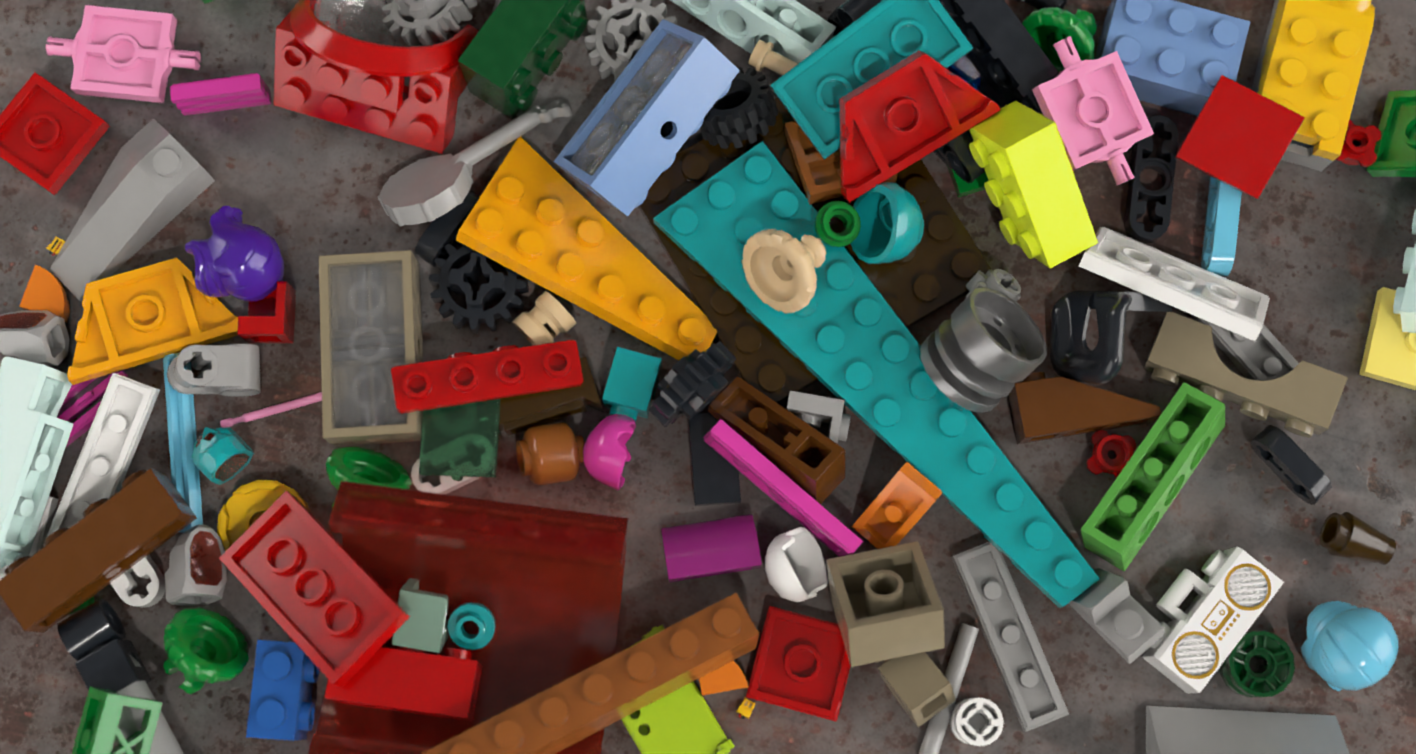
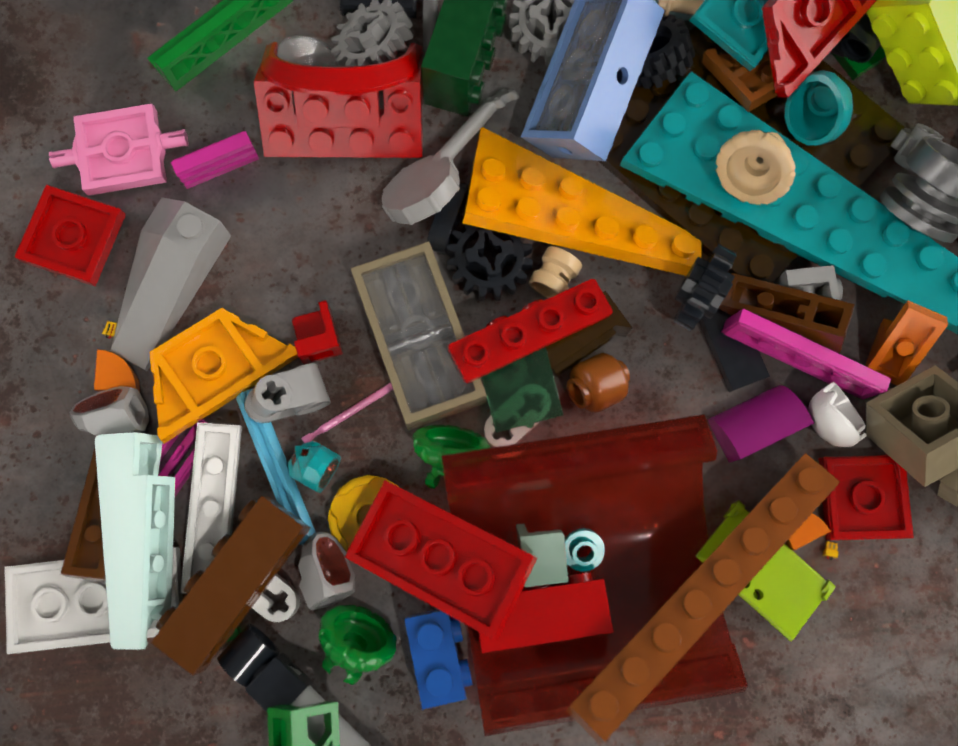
camera: 20 degrees left, 0 degrees up
dark purple hair [185,205,285,301] -> none
dark pink hair [583,414,636,491] -> none
teal brick [602,347,663,422] -> none
green plate [814,201,861,248] -> none

